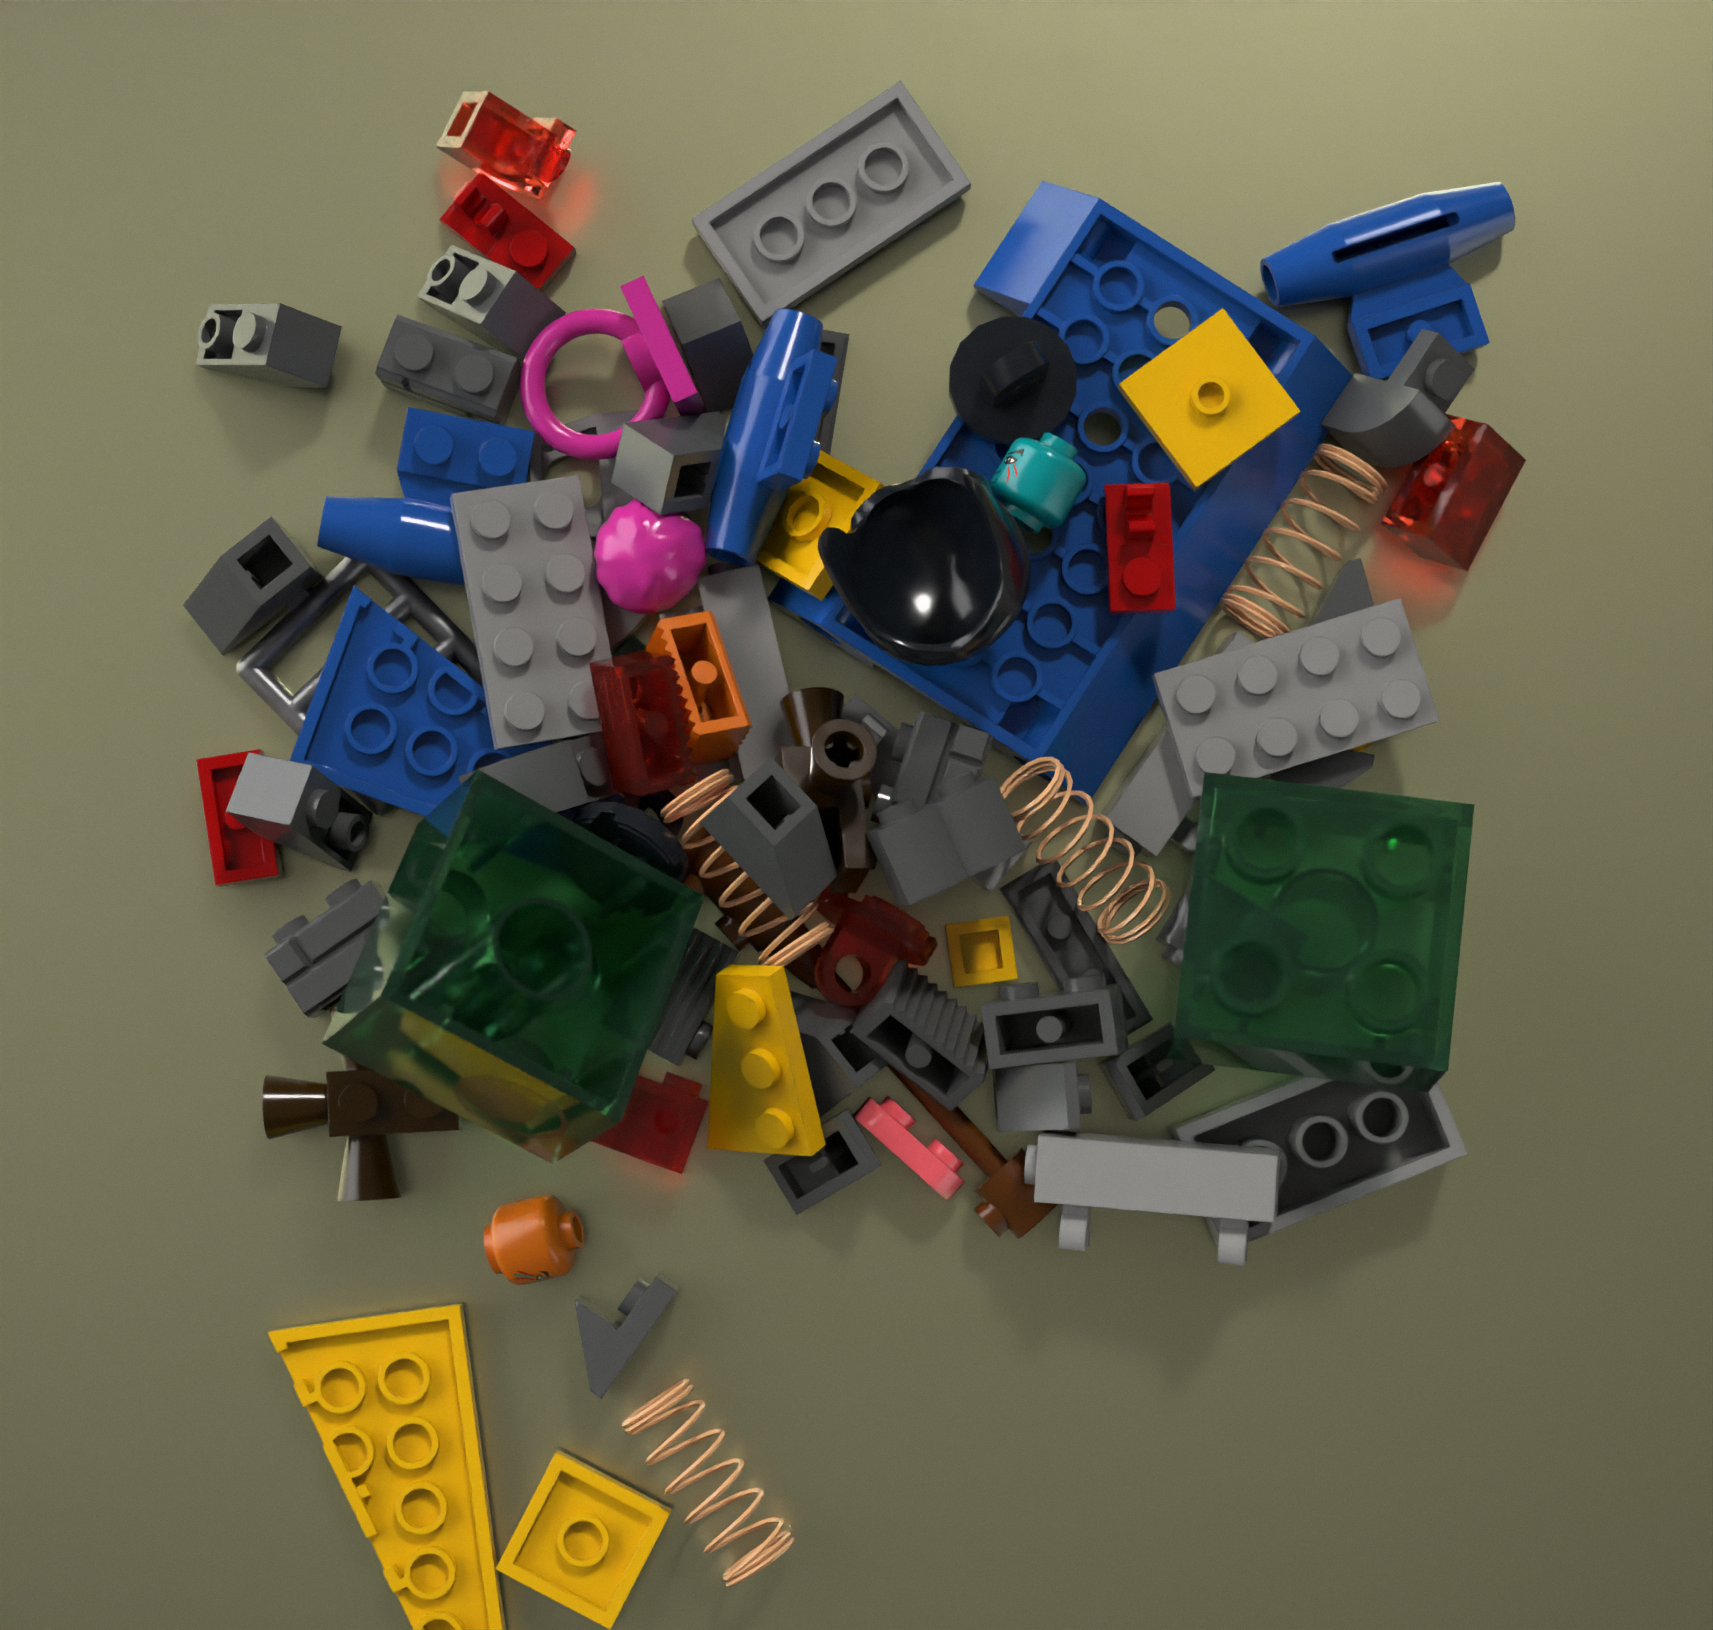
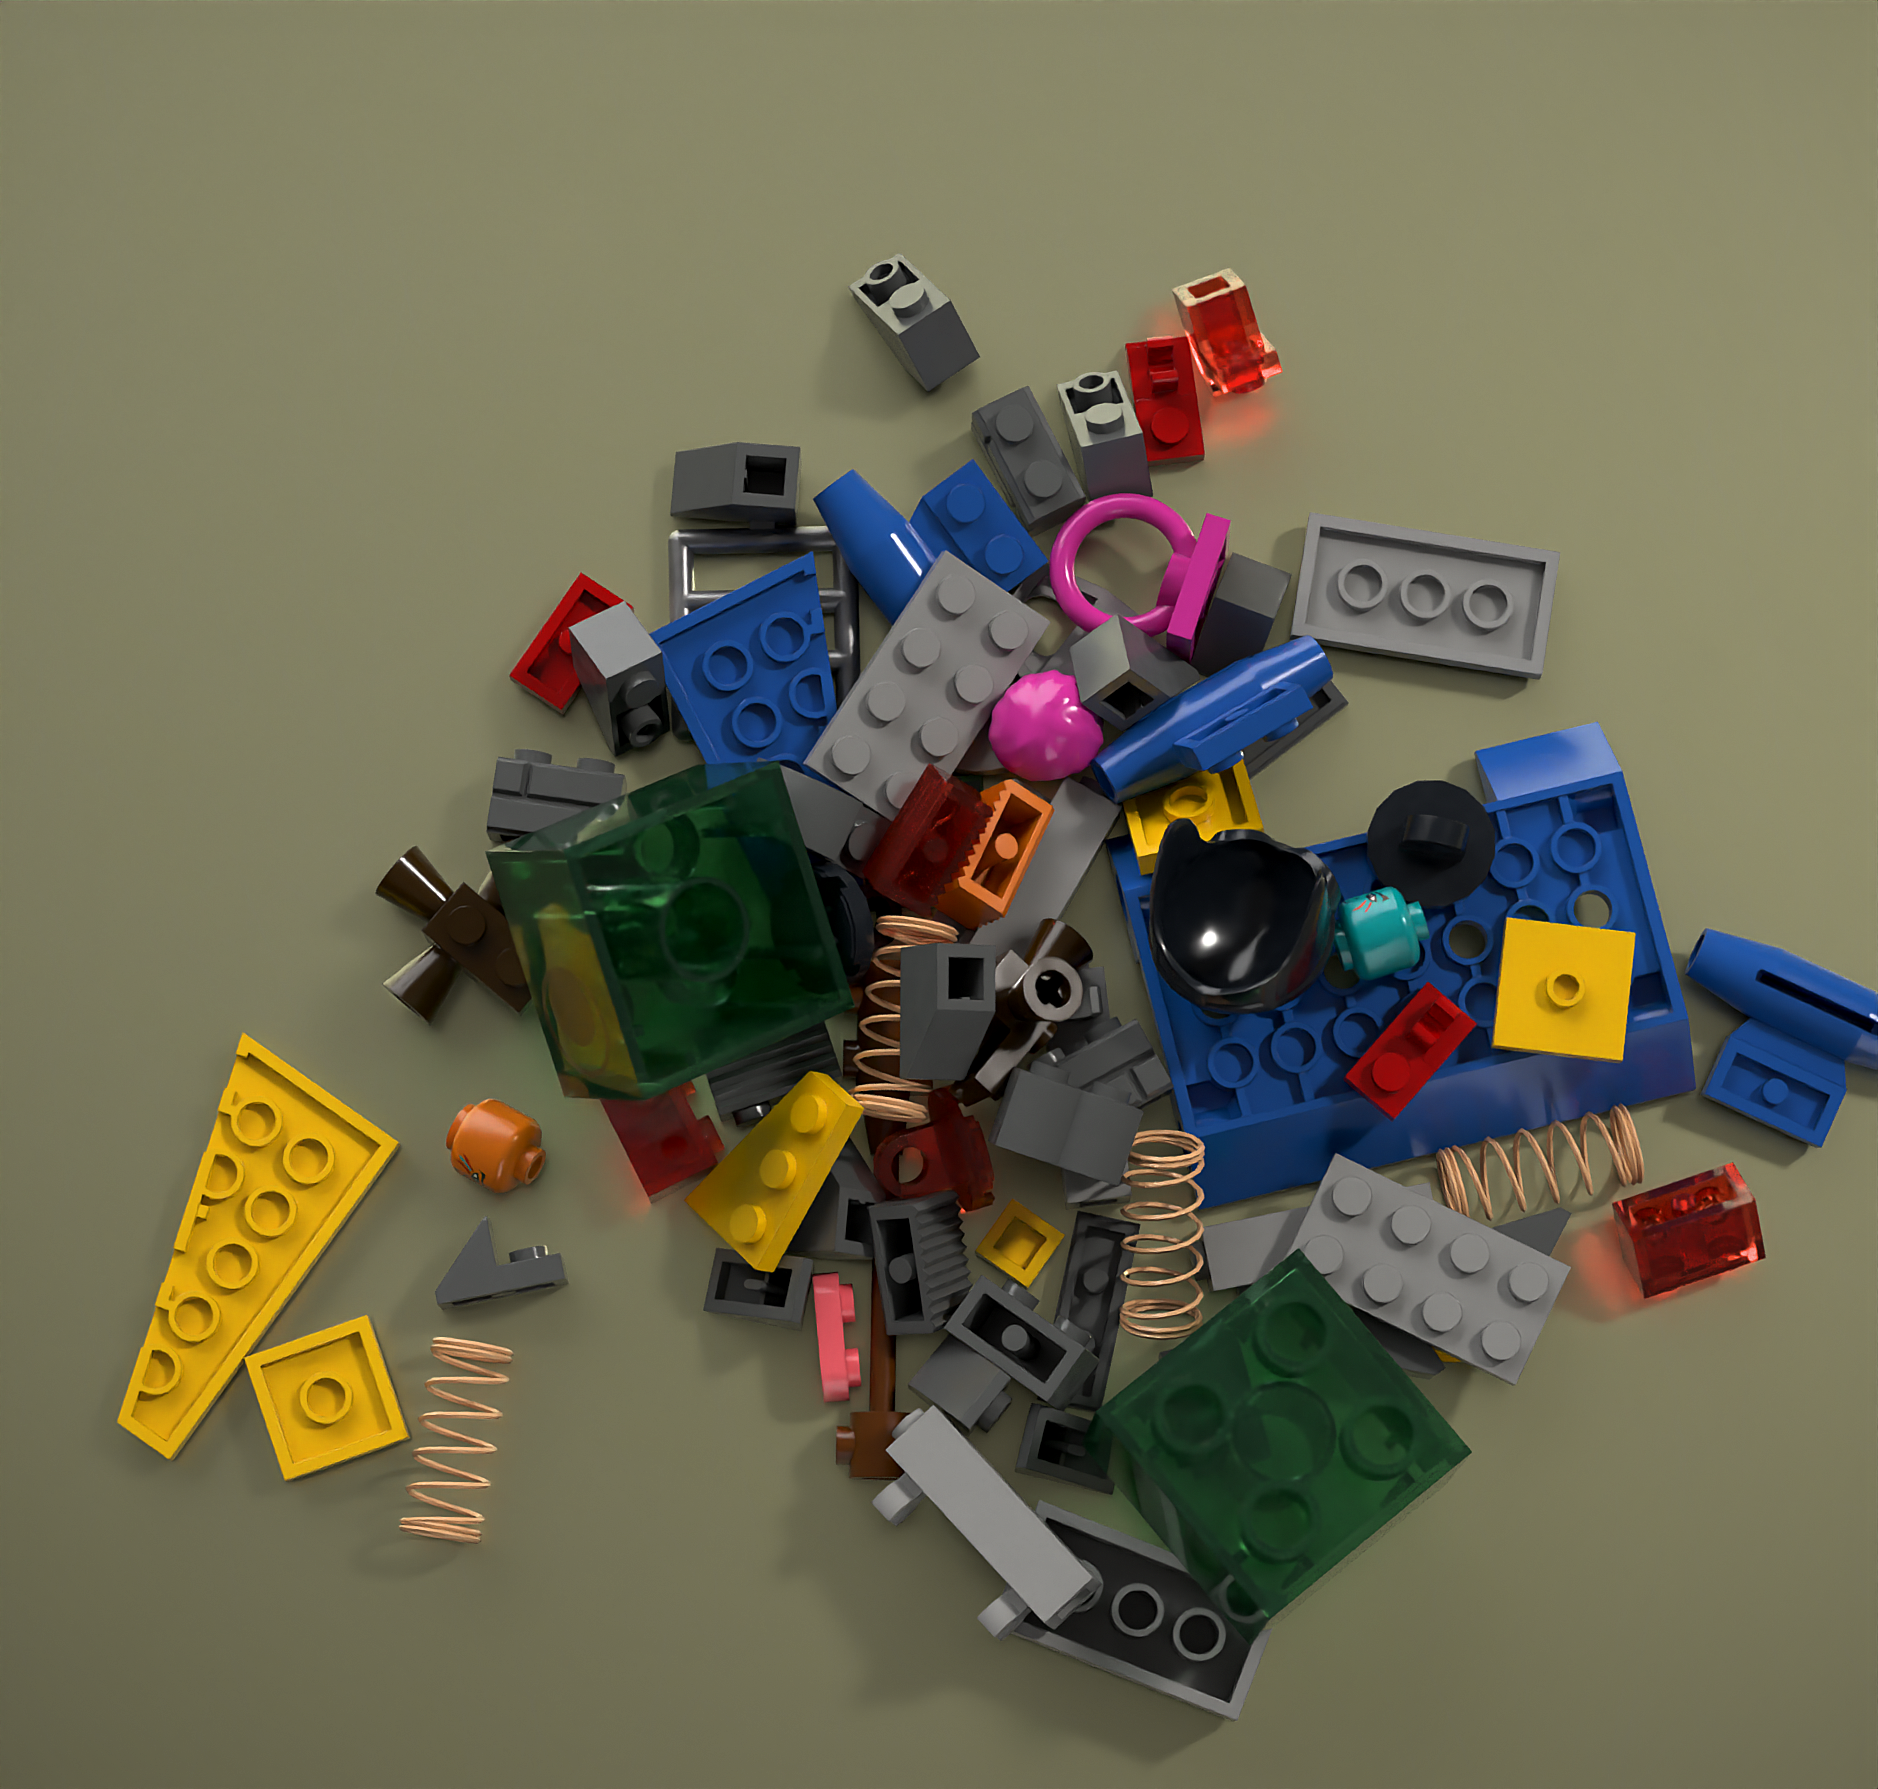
camera: 40 degrees right, 5 degrees down
dark grey brick [1320,329,1474,468] -> none

